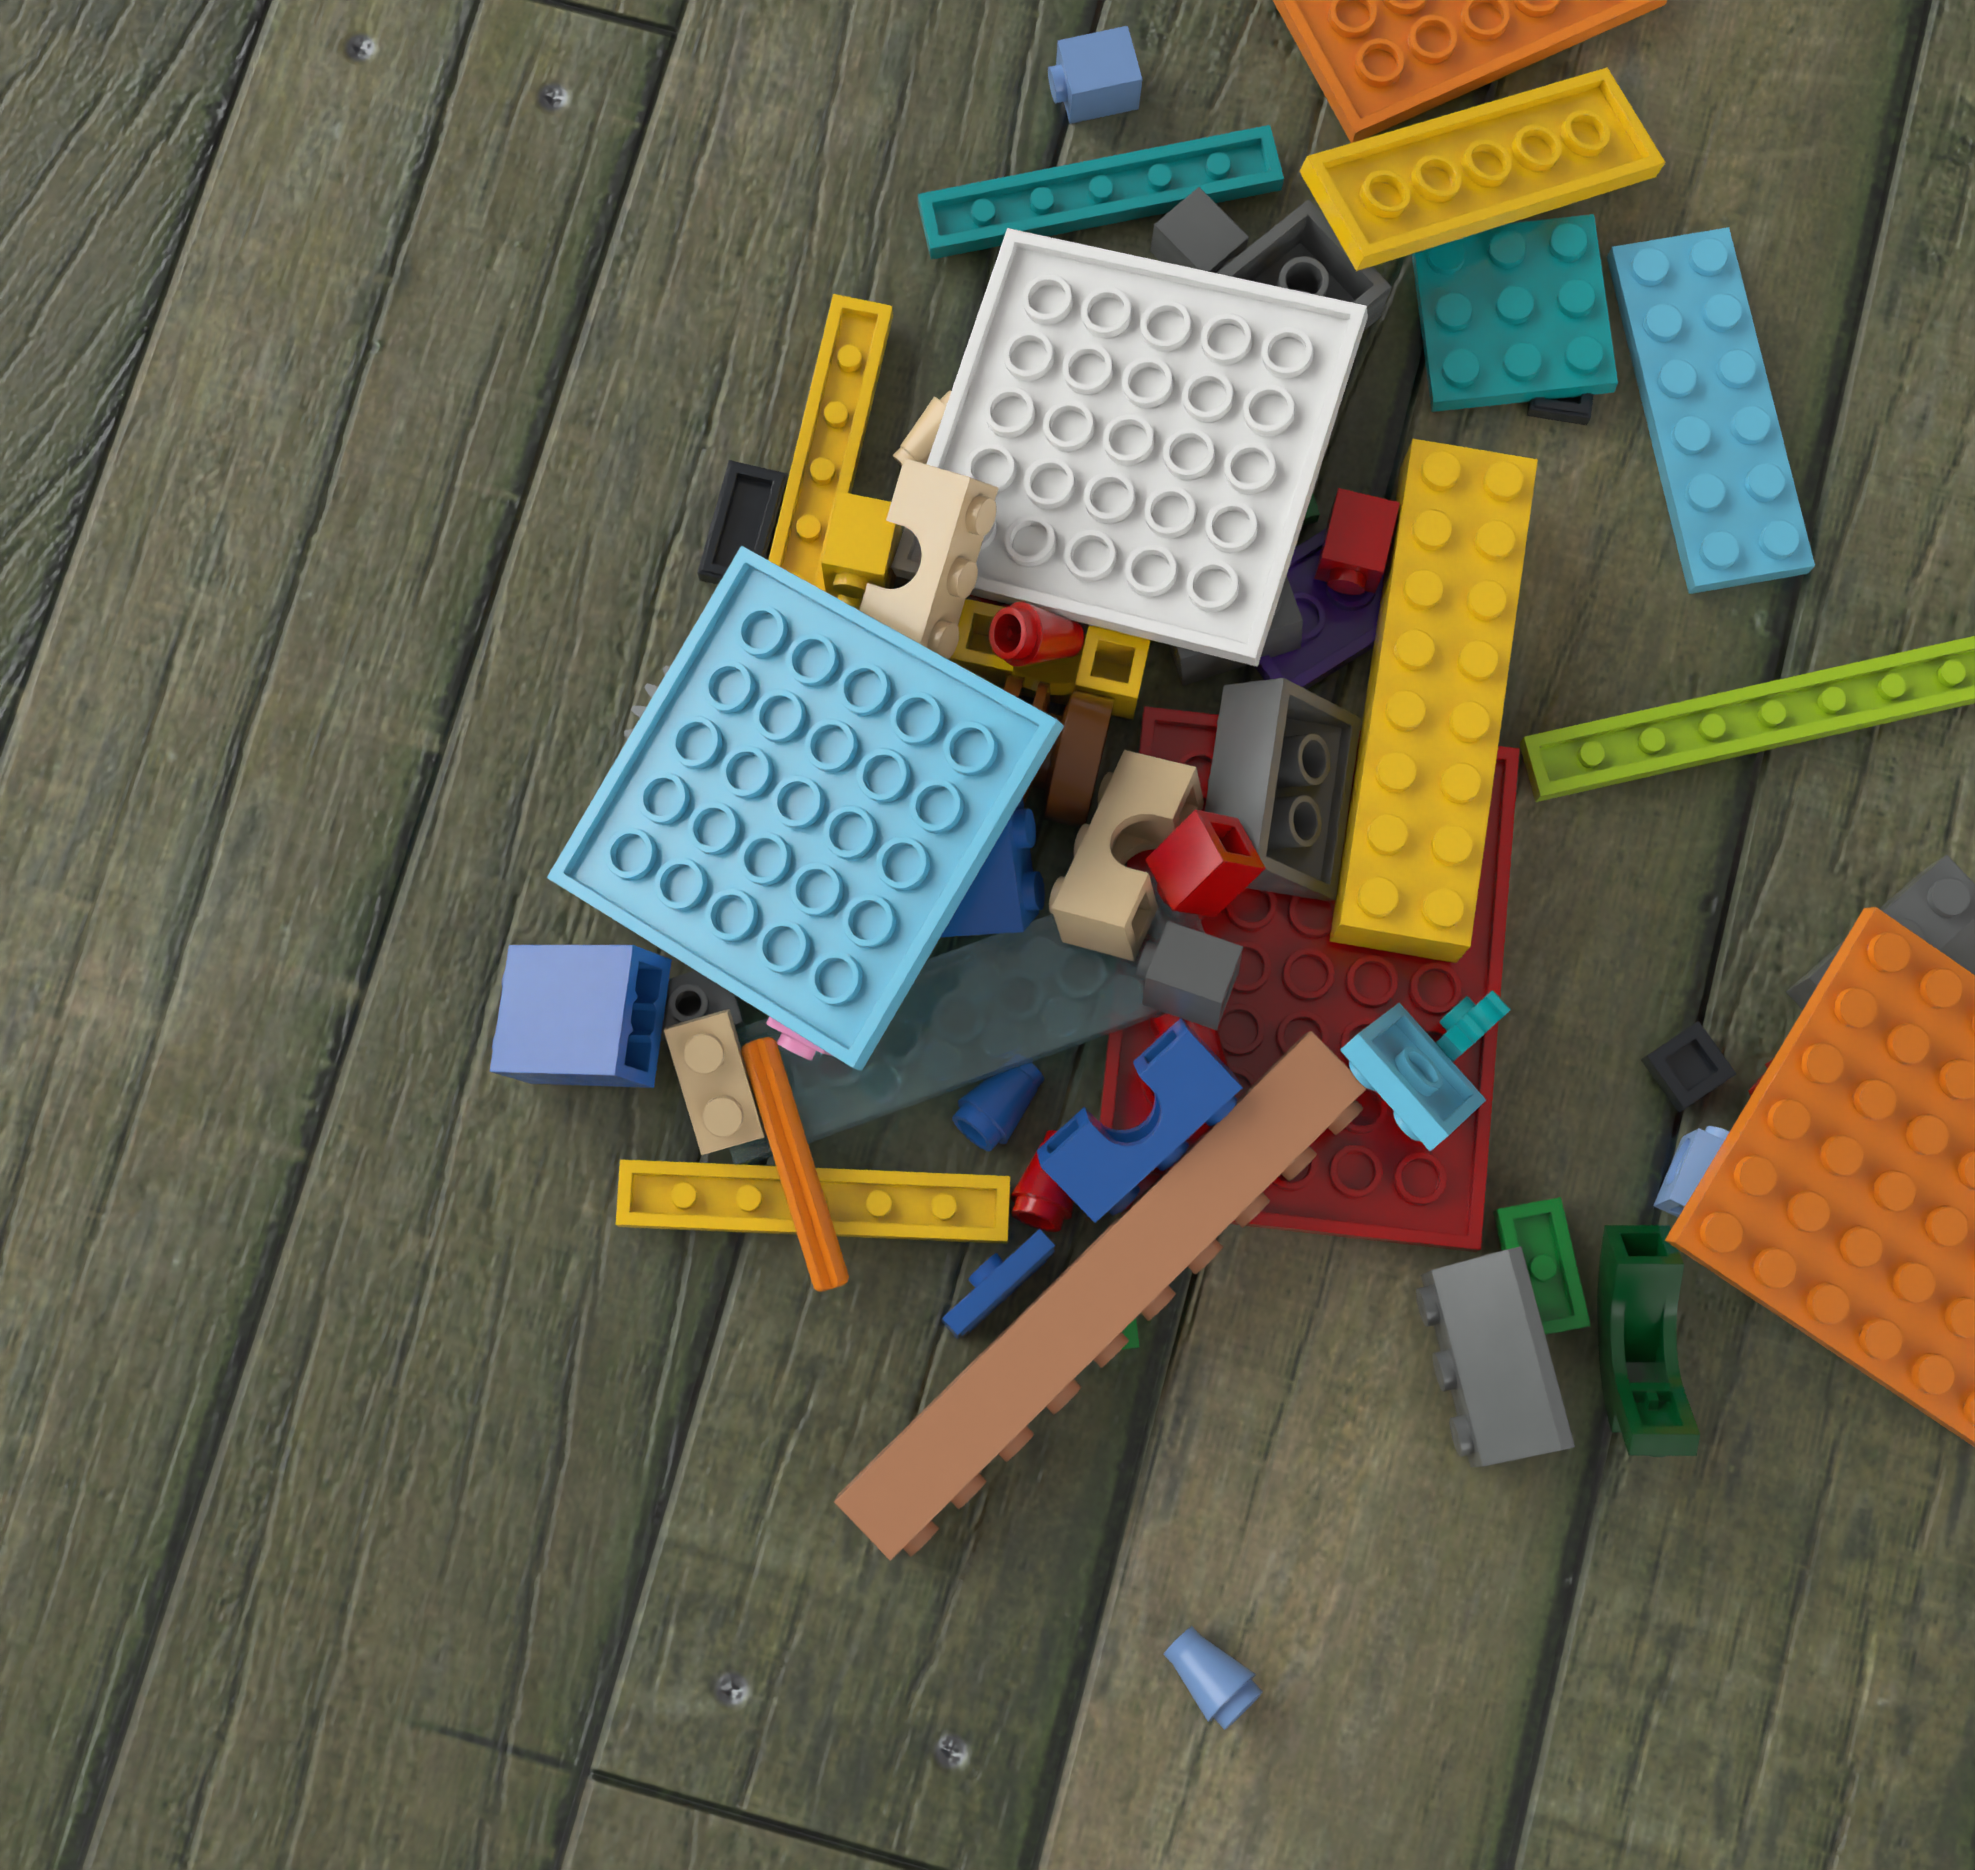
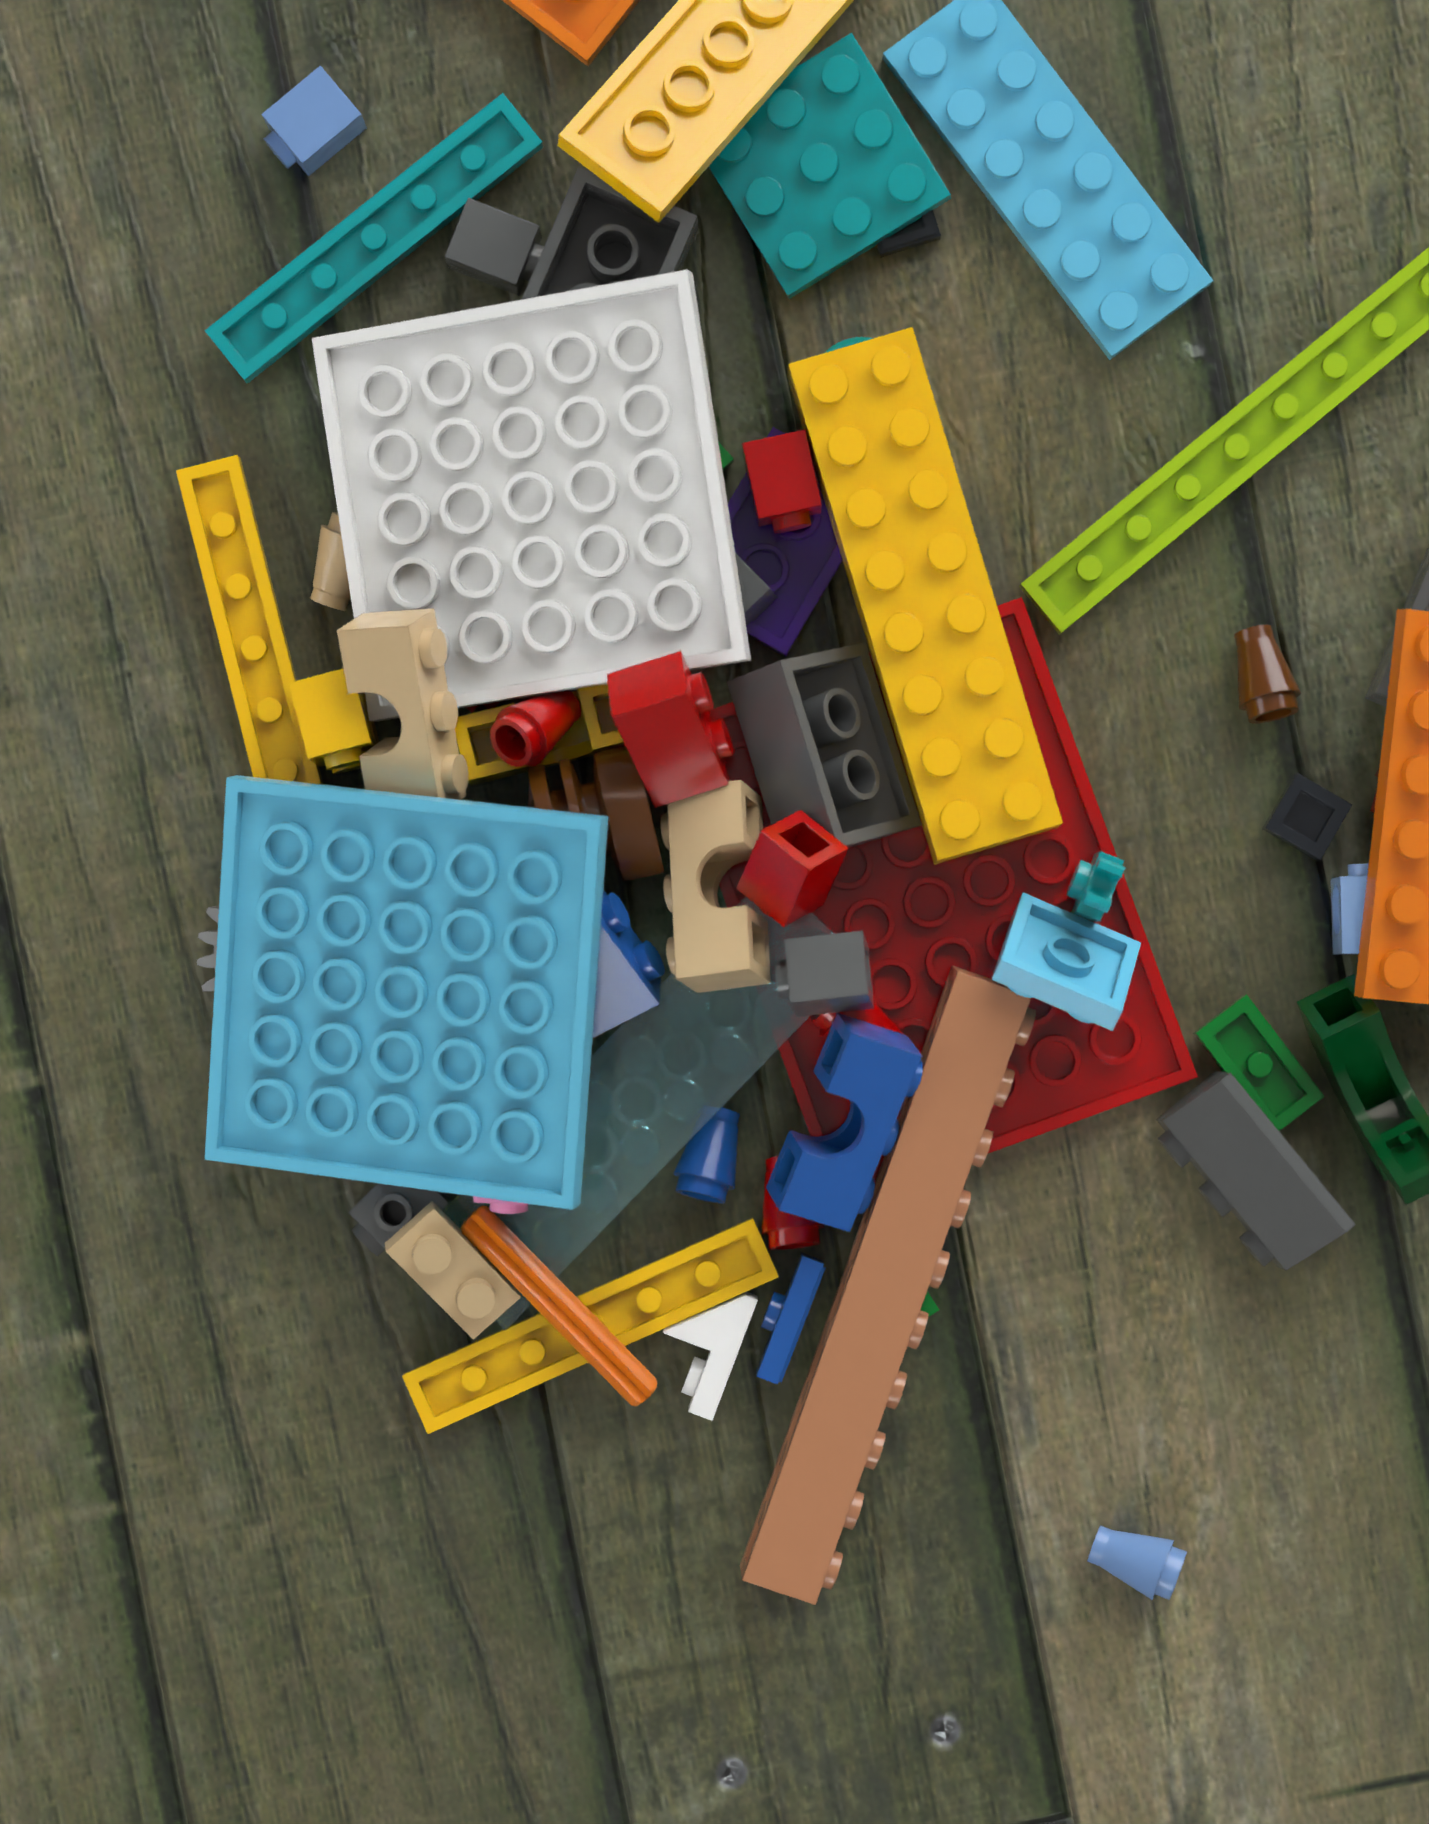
camera: 20 degrees left, 10 degrees up
brick [490,945,672,1088] -> none
black tile [697,460,789,585] -> none
none -> red brick [607,651,734,808]
none -> white slope [663,1292,758,1421]
none -> reddish brown cone [1234,625,1301,724]

